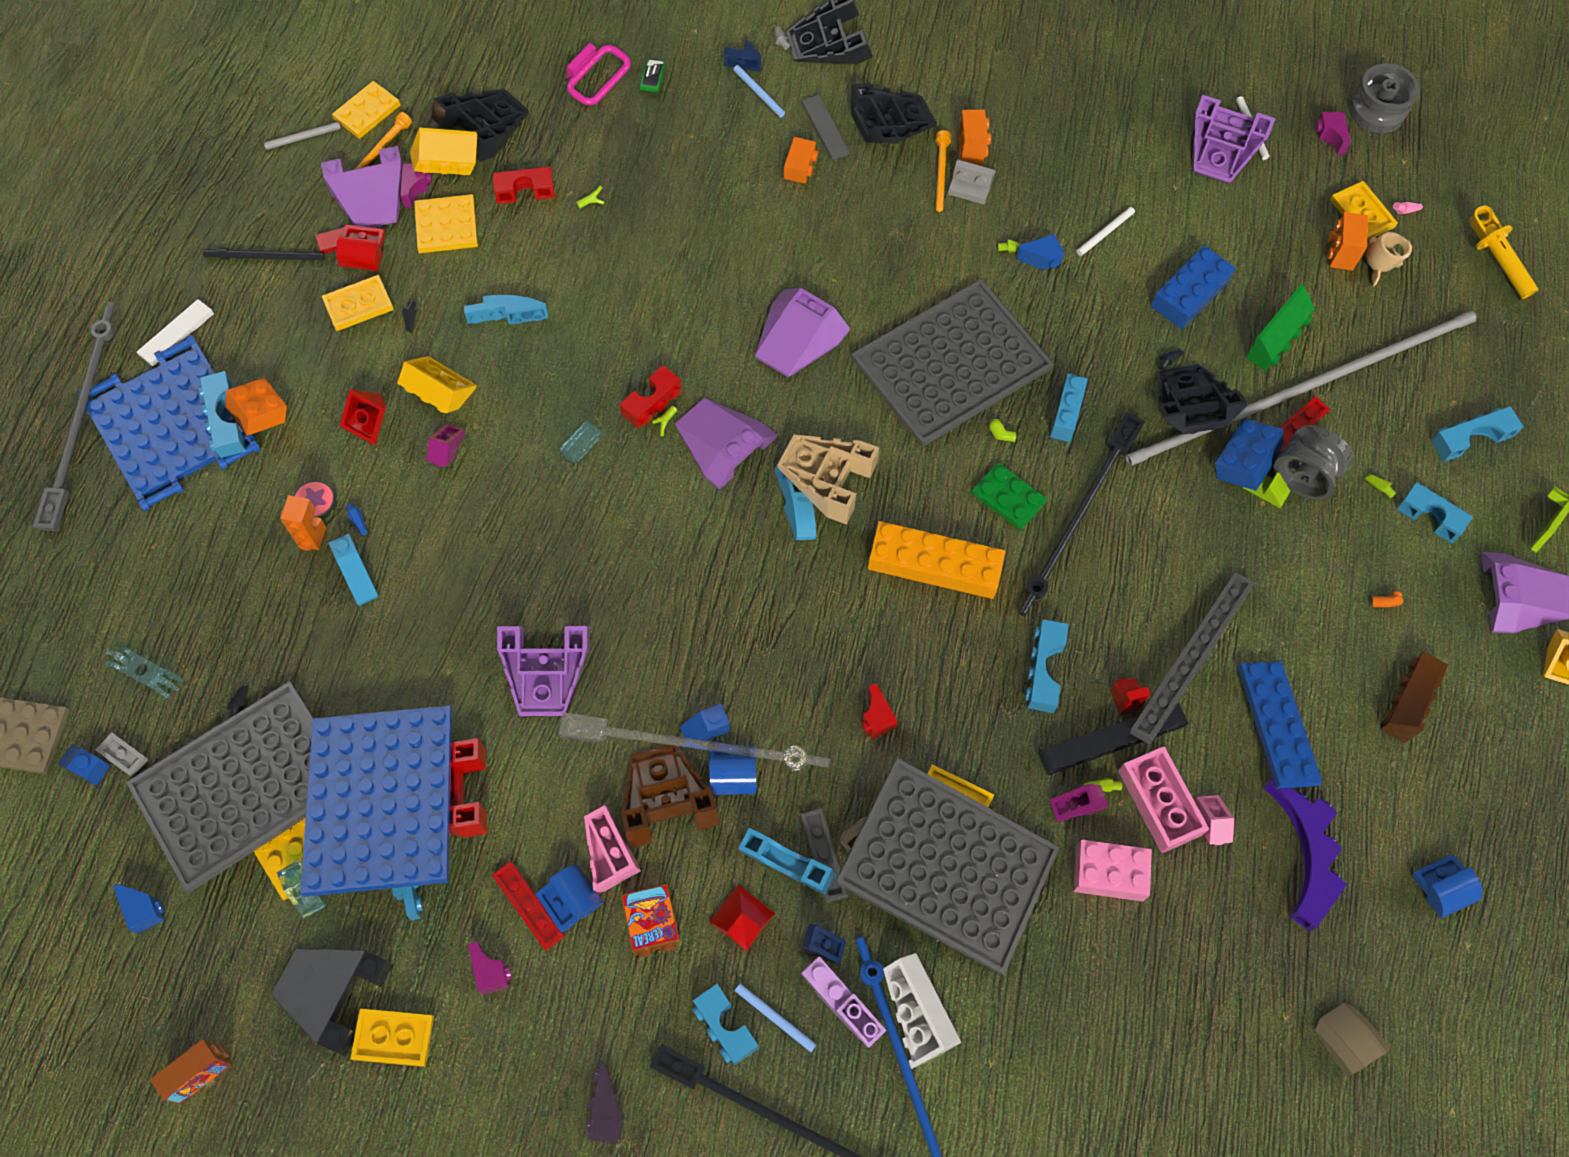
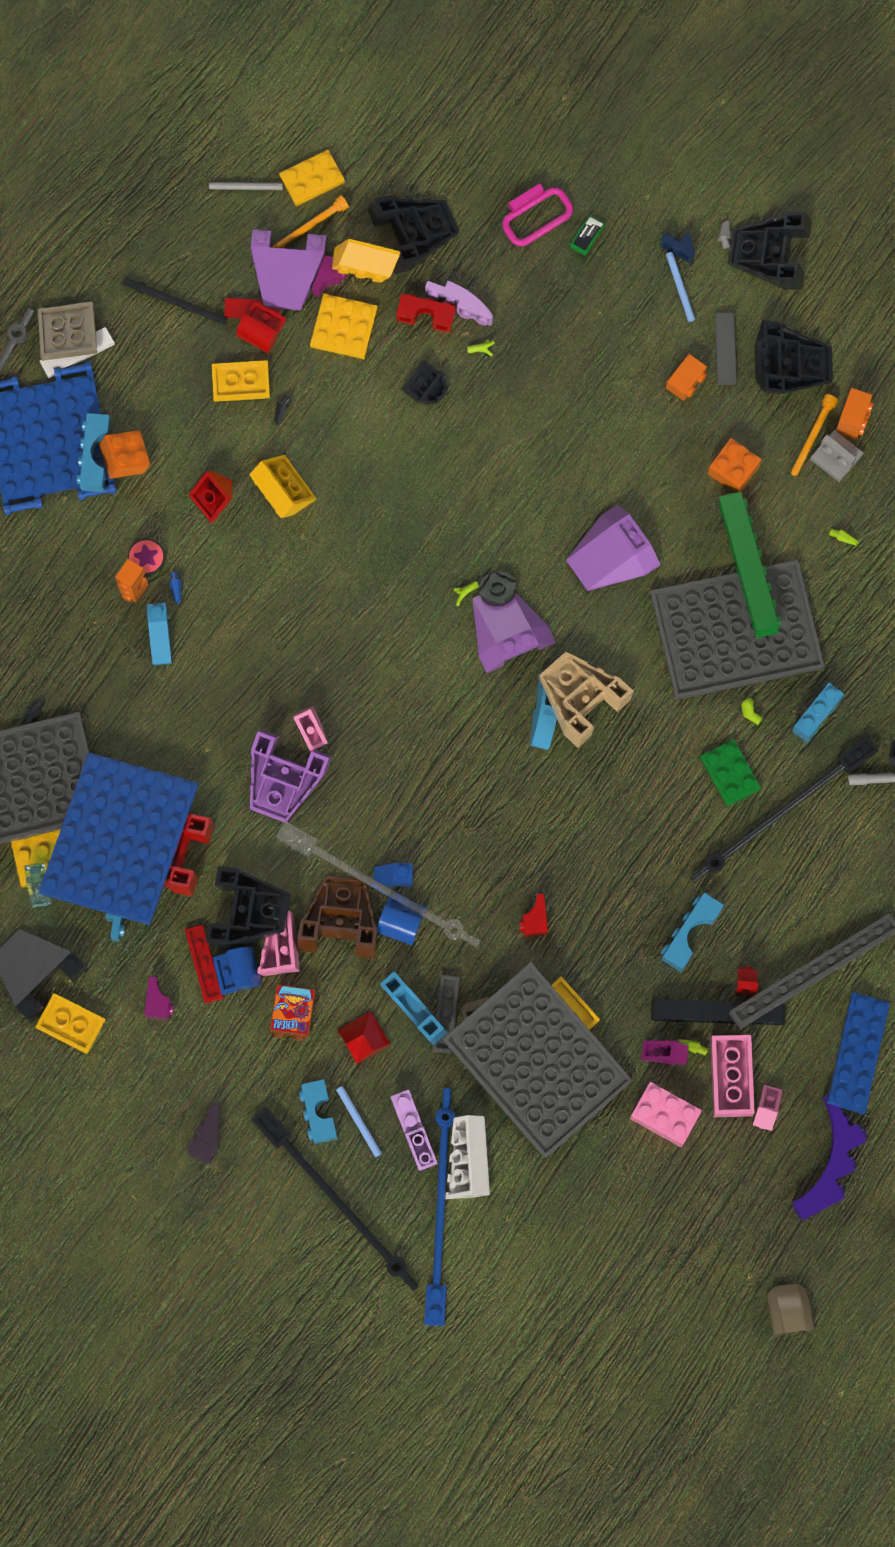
camera: 25 degrees right, 10 degrees up
magenta arch [427,424,465,467] -> none
dark azure slope [464,295,549,324] -> none
clear light blue tile [559,421,602,464] -> none
red arch [619,365,682,429] -> none
dark blue slope [802,924,846,964] -> none
light orange brick [868,521,1005,599] -> none
blue slope [1016,234,1064,270] -> none
none -> dark tan plate [38,301,97,361]
none -> black wedge [206,866,291,949]
none -> bright pink slope [293,706,328,751]
none -> black slope [401,360,448,405]
none -> lavender slope [425,281,493,326]
none -> pearl dark grey tile [479,571,517,607]
none -> orange brick [708,438,762,493]
none -> green brick [719,492,781,638]

